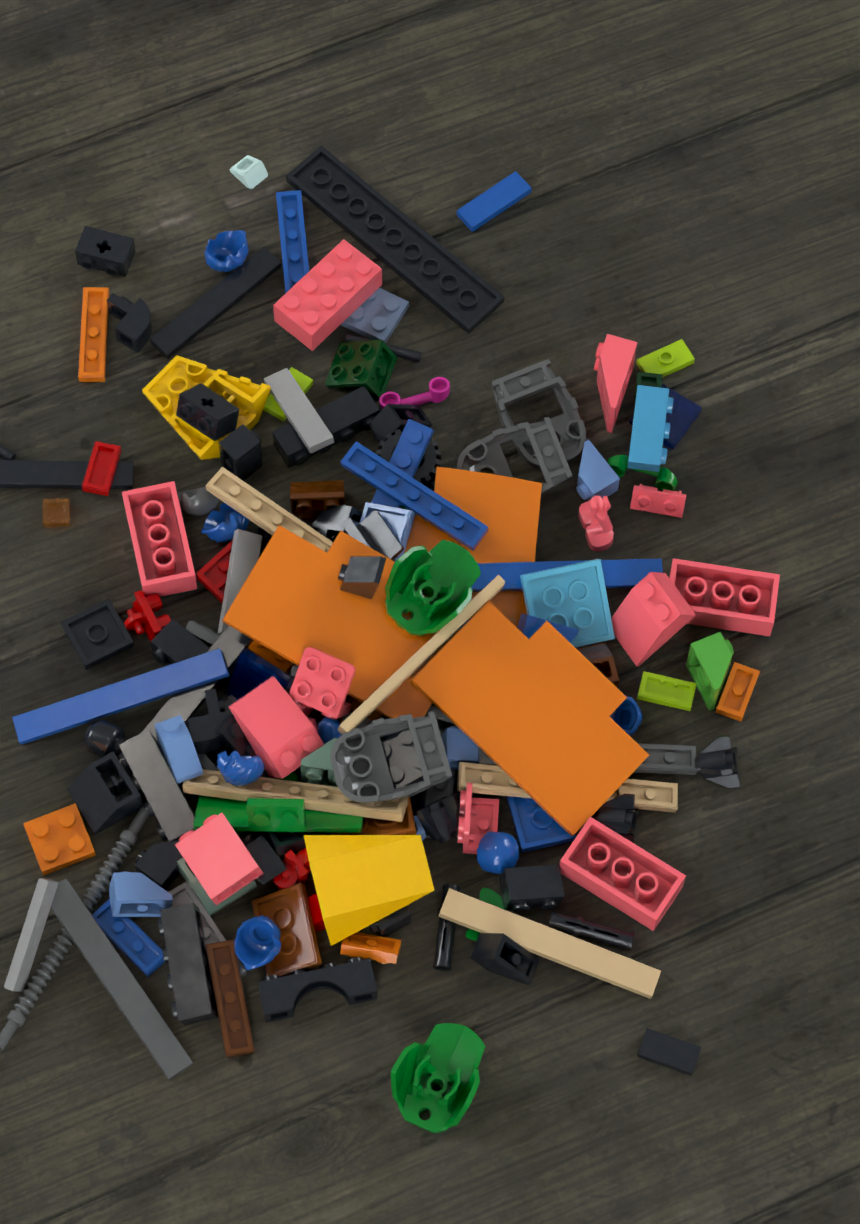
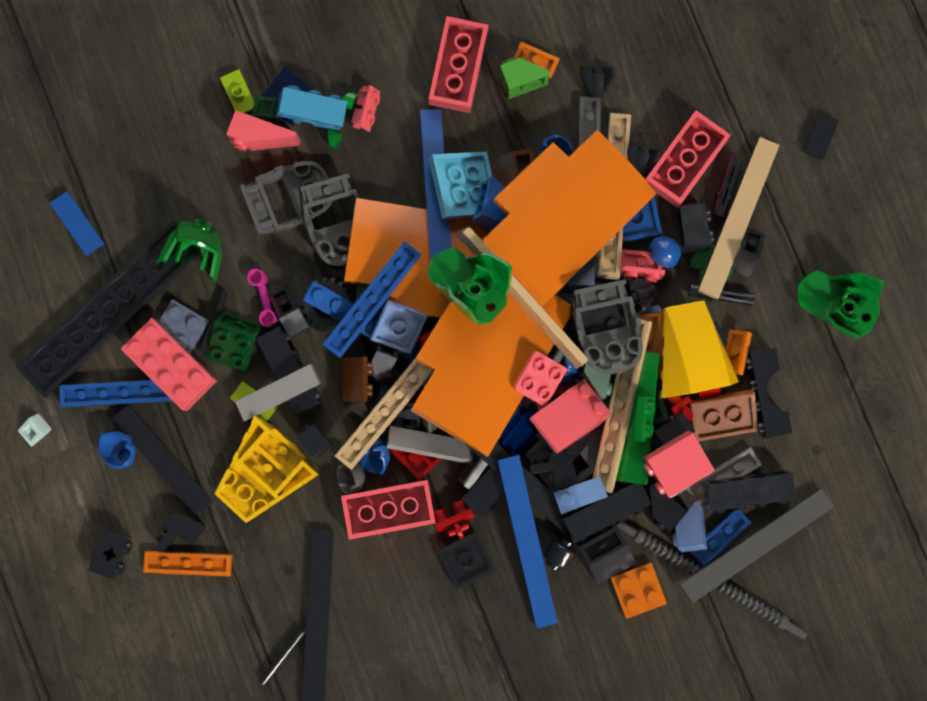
camera: 85 degrees left, 20 degrees up
light grey tile [4,878,59,992] -> none
clear orange tile [43,498,70,527] -> none
red tile [82,441,122,496] -> none
black brick [176,383,239,441] -> none
reddish brown tile [205,939,255,1058] -> none
blue hair [217,751,265,786] -> none
blue hair [233,915,281,970] -> none
black slope [337,556,386,599] -> none
panel [342,510,404,560] -> none
medium blue slope [576,440,620,501] -> none
coral piece [578,495,614,552] -> none
coral slope [611,572,696,667] -> none
lime plate [637,671,697,711] -> none
none -> green piece [156,219,222,283]

